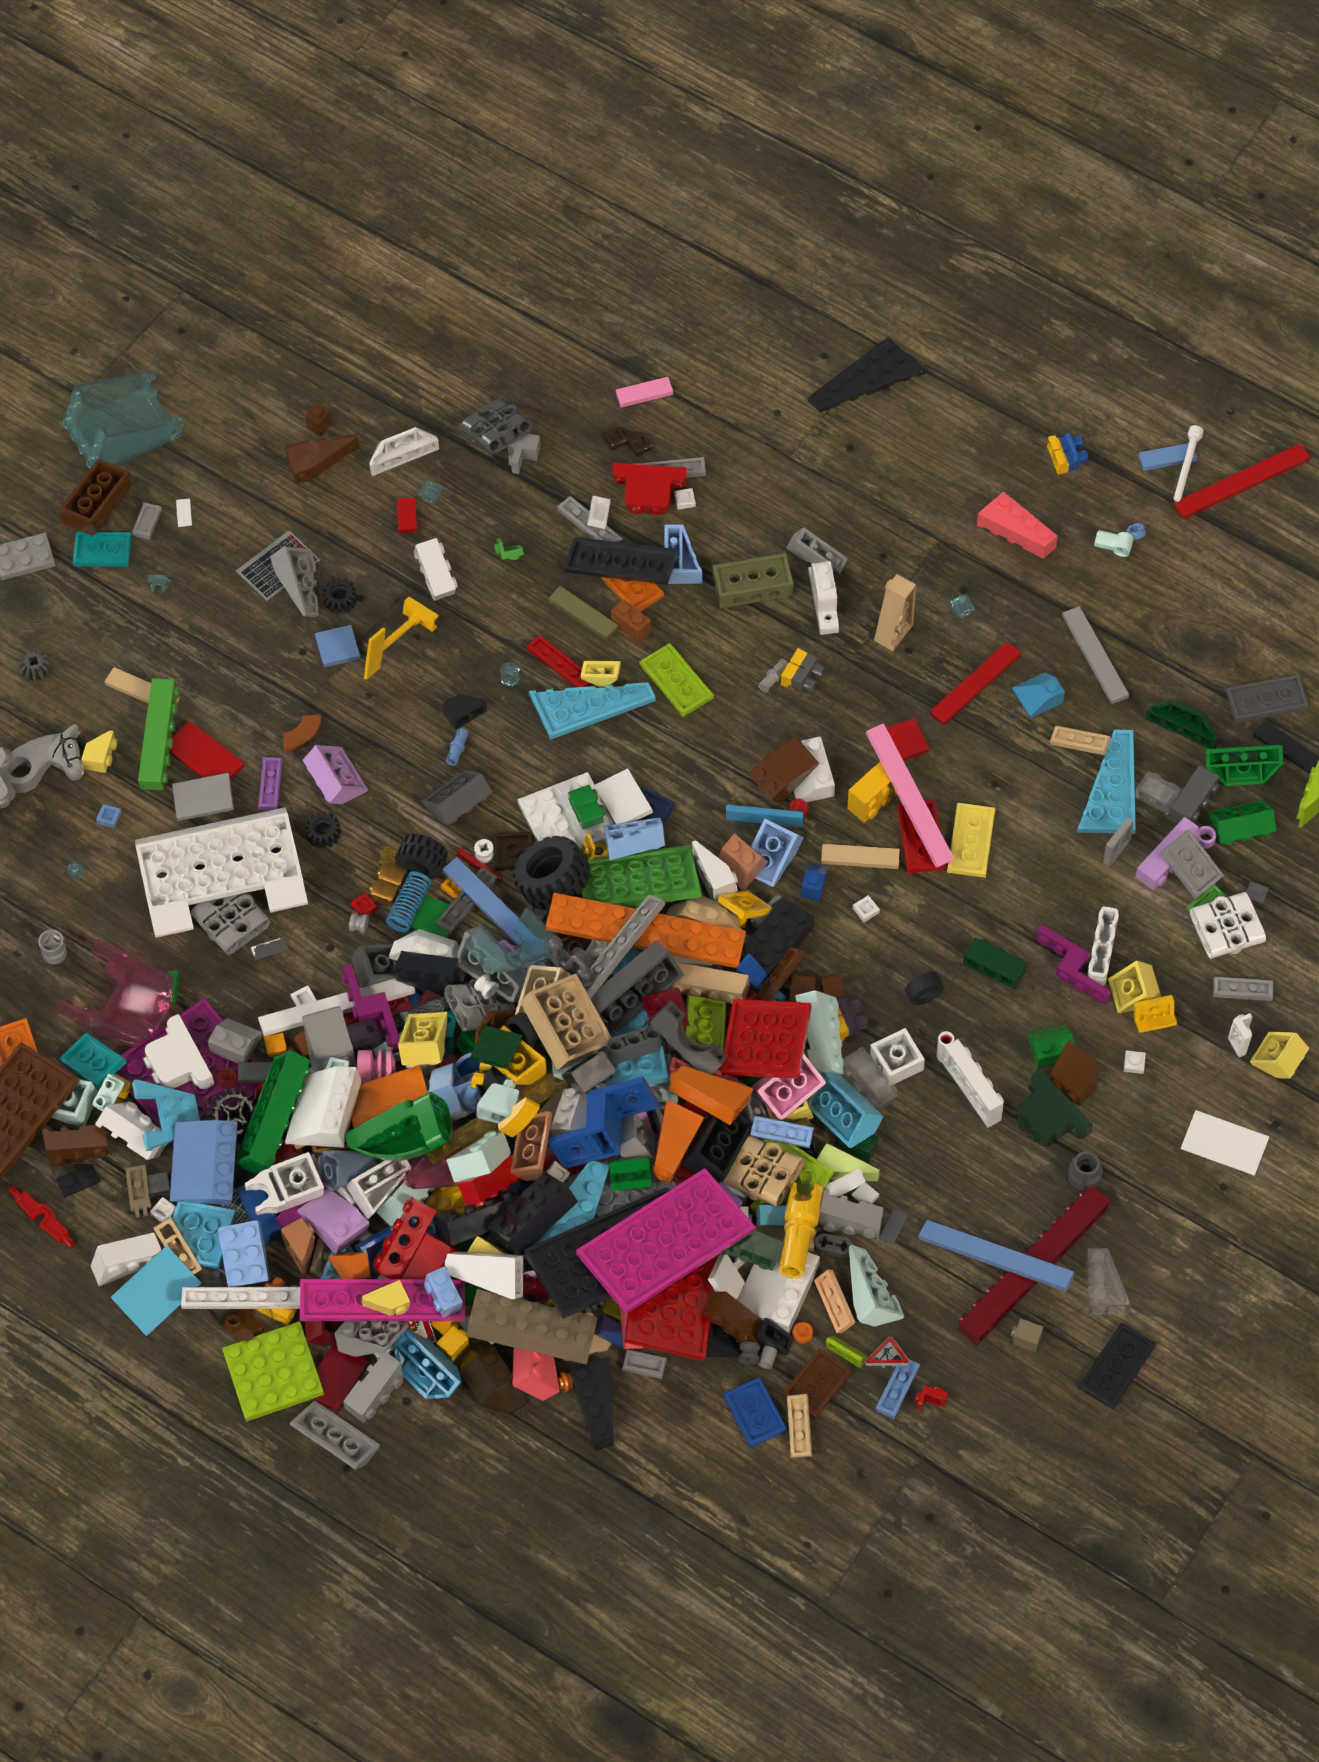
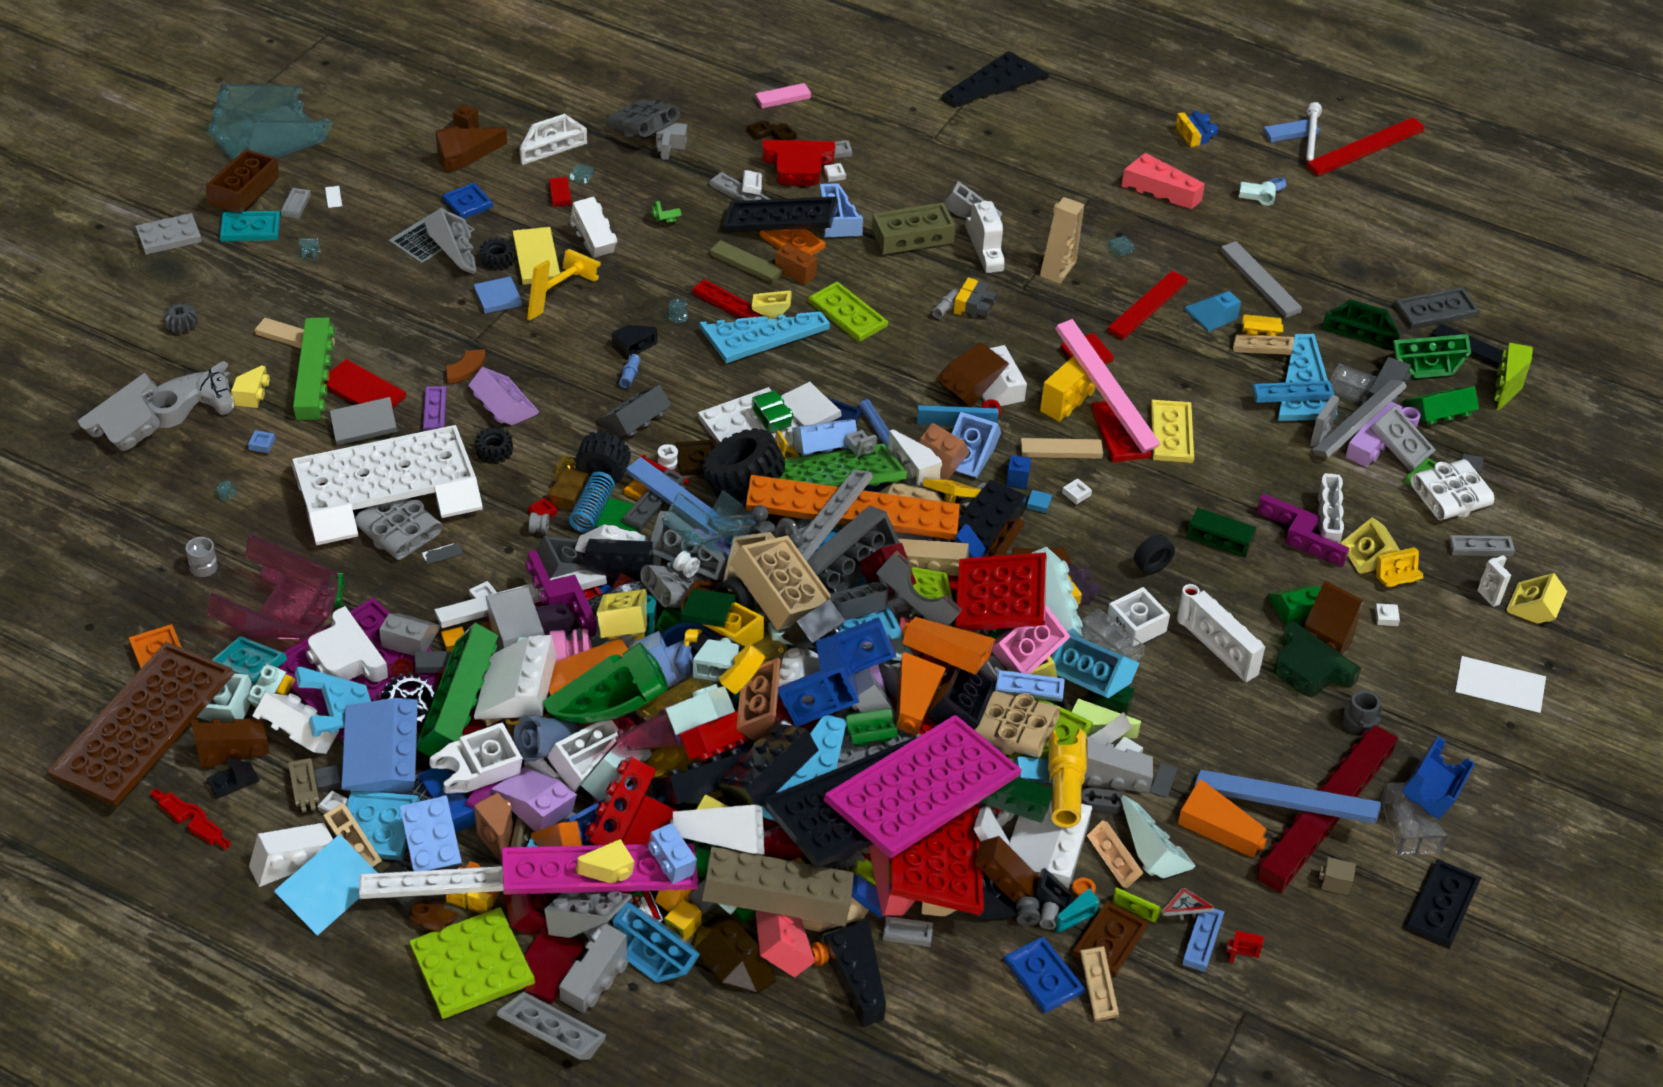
camera: 10 degrees left, 15 degrees down
none -> blue tile [442,183,493,219]
none -> light yellow tile [513,227,560,285]
none -> light grey bracket [844,430,877,457]
none -> medium blue axle [860,399,890,448]
none -> dark azure tile [1027,490,1052,513]
none -> teal slope [1055,888,1099,933]
none -> orange slope [1178,779,1267,858]
none -> yellow bracket [1241,315,1283,336]
none -> dark azure tile [1252,381,1334,403]
none -> light grey tile [1312,380,1407,457]
none -> blue brick [1402,736,1475,819]

